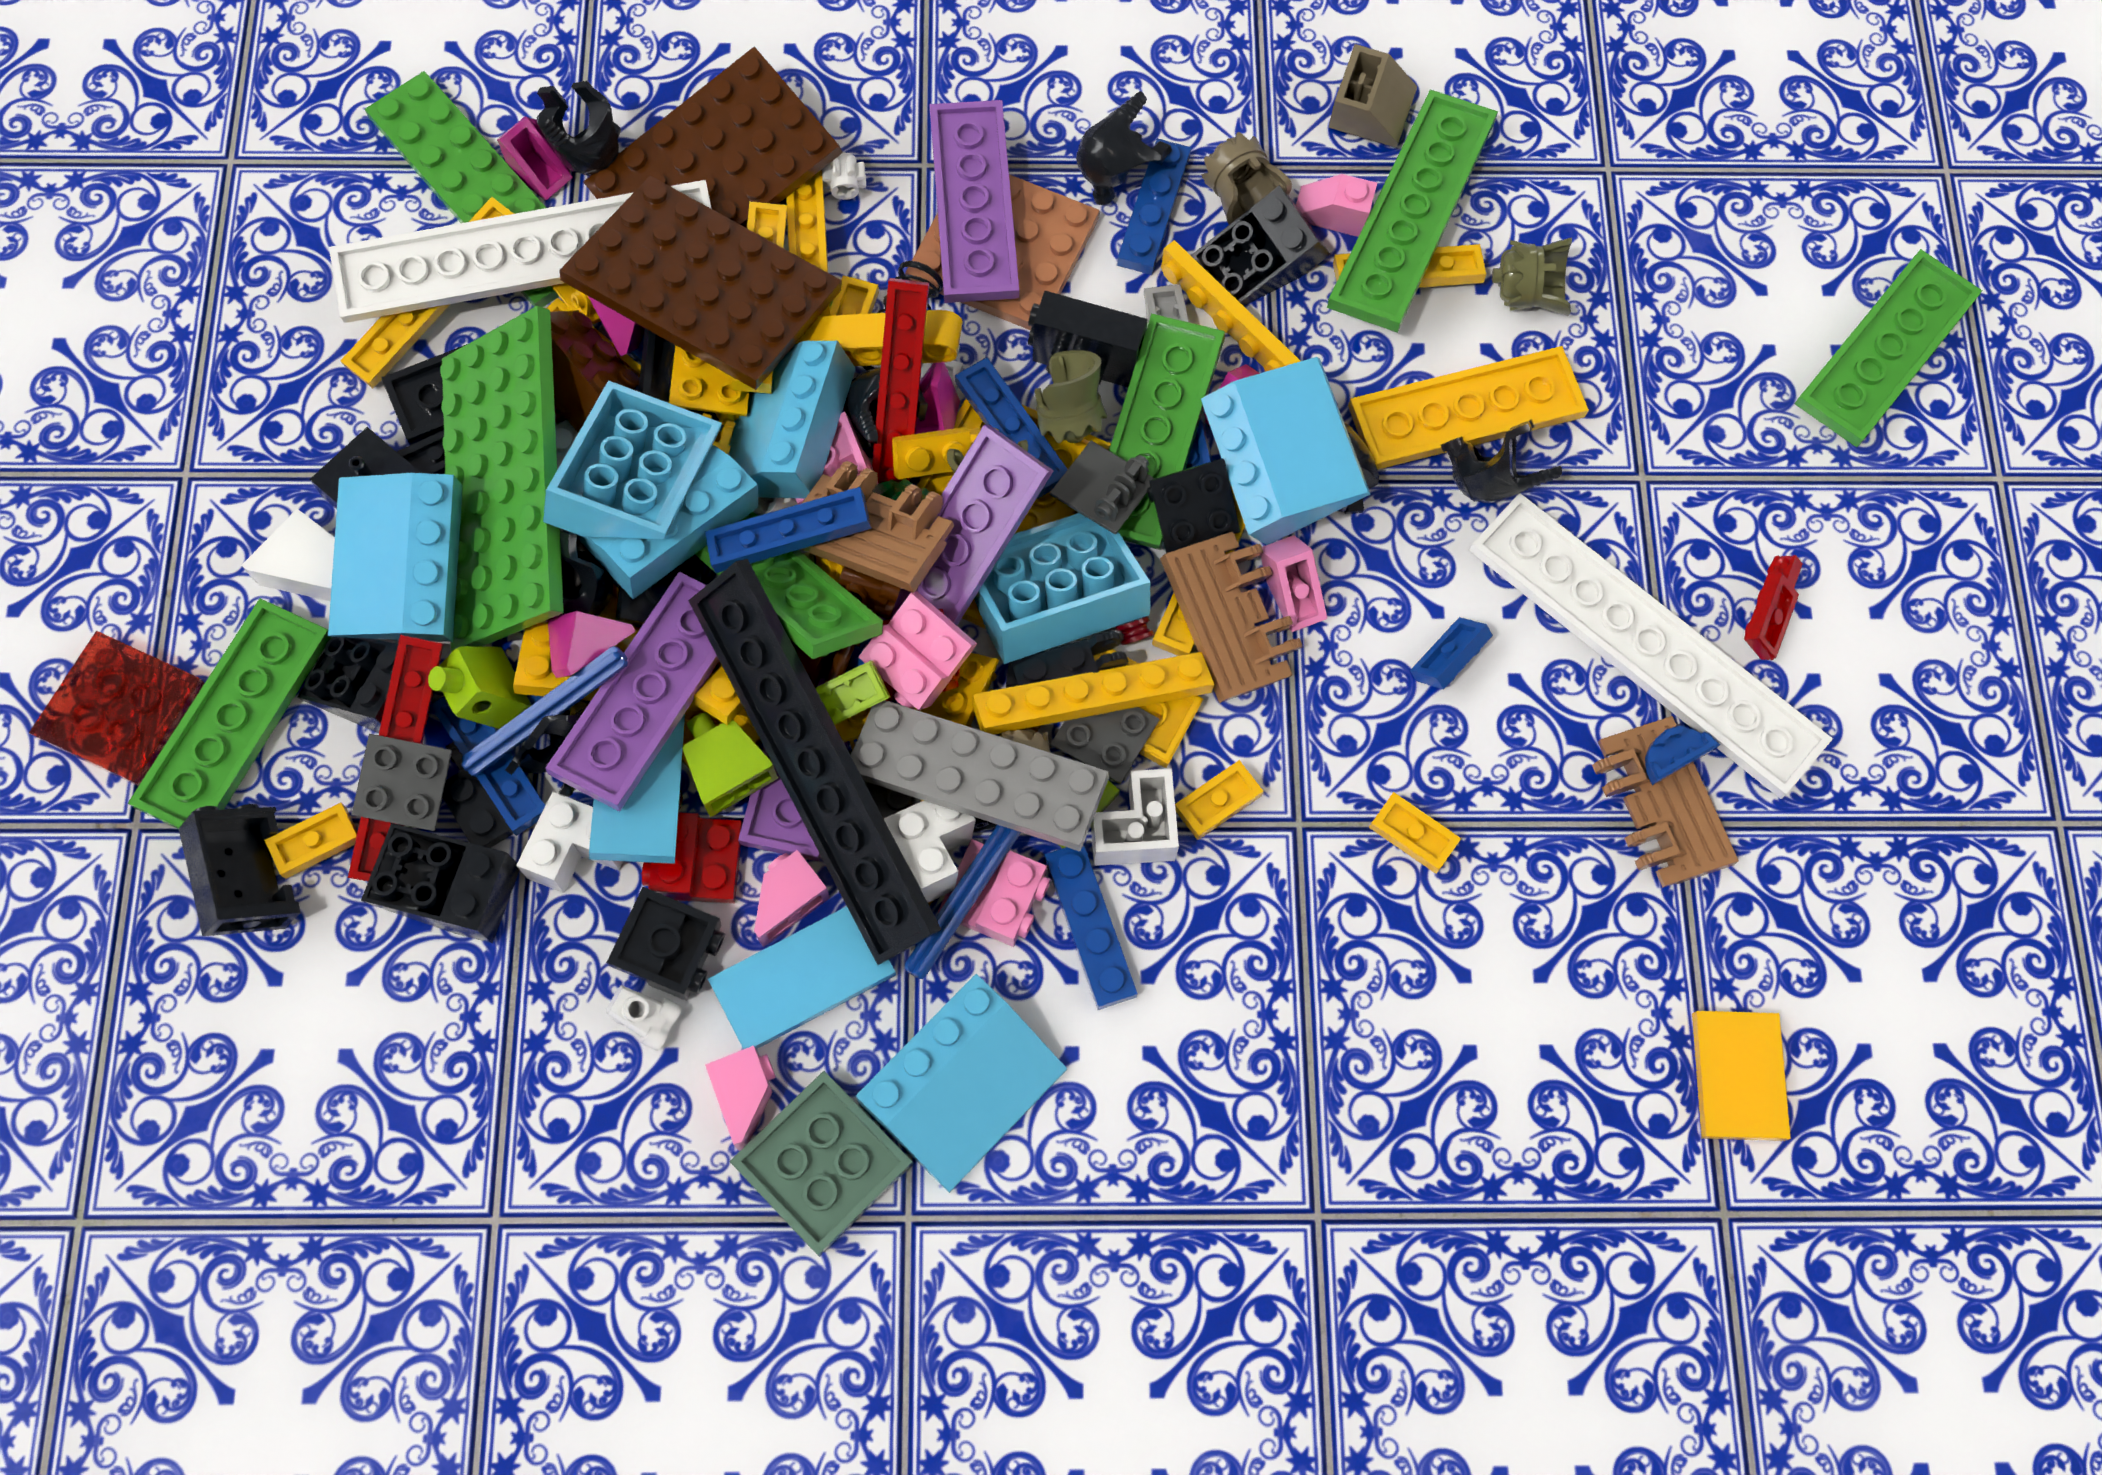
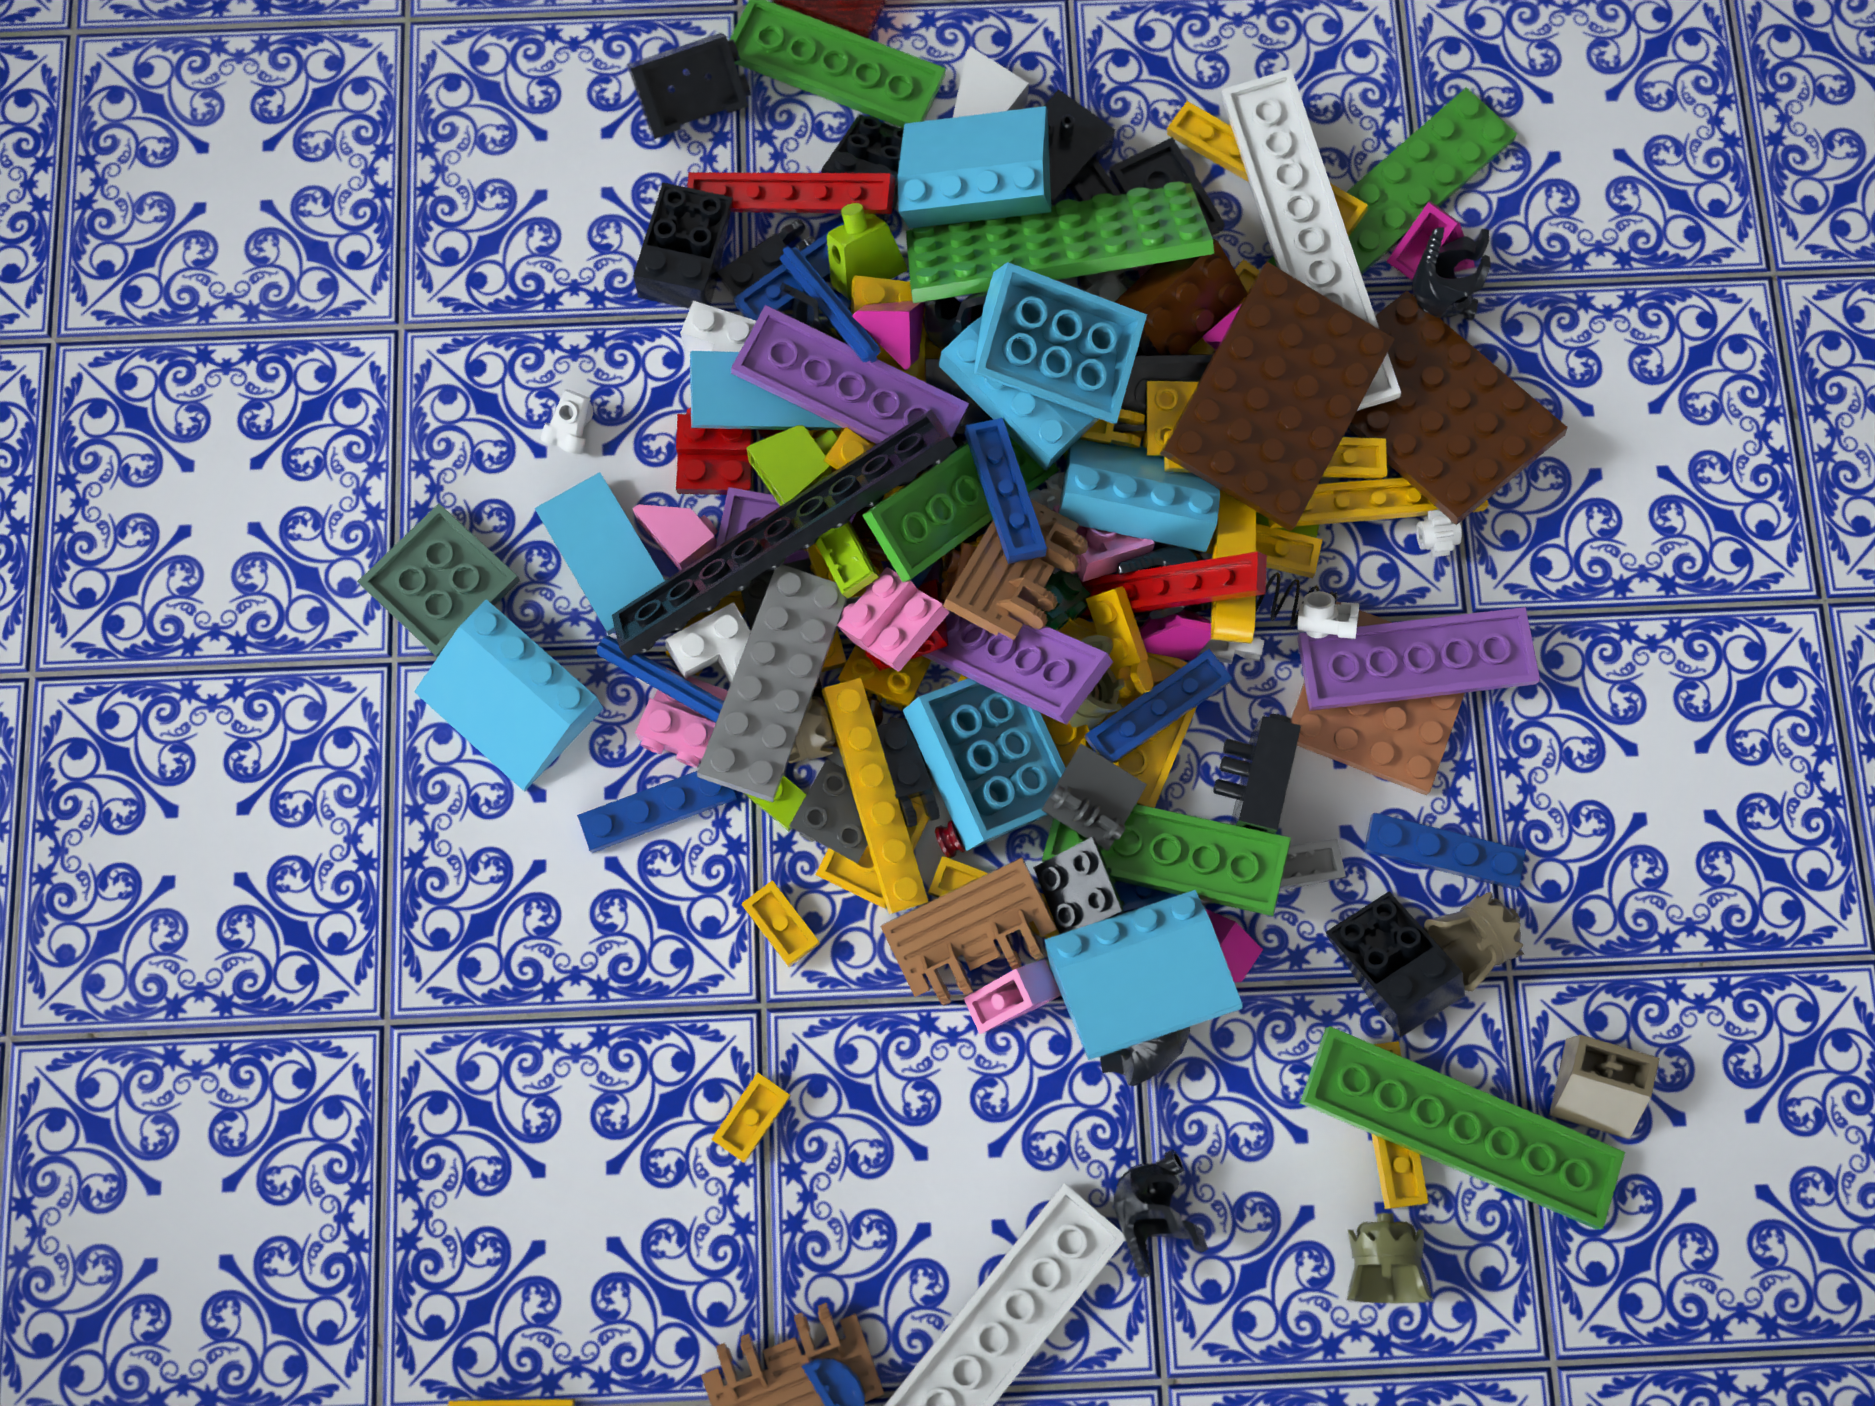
camera: 90 degrees right, 5 degrees up
yellow plate [264,802,358,879] -> none
dark grey hinge [351,734,452,831] -> none
black plate [606,887,725,1001] -> none
bright pink slope [705,1046,776,1151] -> none
olive hat [1034,350,1107,443] -> none
black piece [1076,91,1172,205] -> none
white brick [1091,768,1179,866] -> none
yellow plate [1161,240,1301,372] -> none
bright pink slope [1296,174,1377,237] -> none
yellow plate [1348,346,1589,470] -> none
blue plate [1410,617,1493,690] -> none
none -> white plate [1298,591,1359,639]

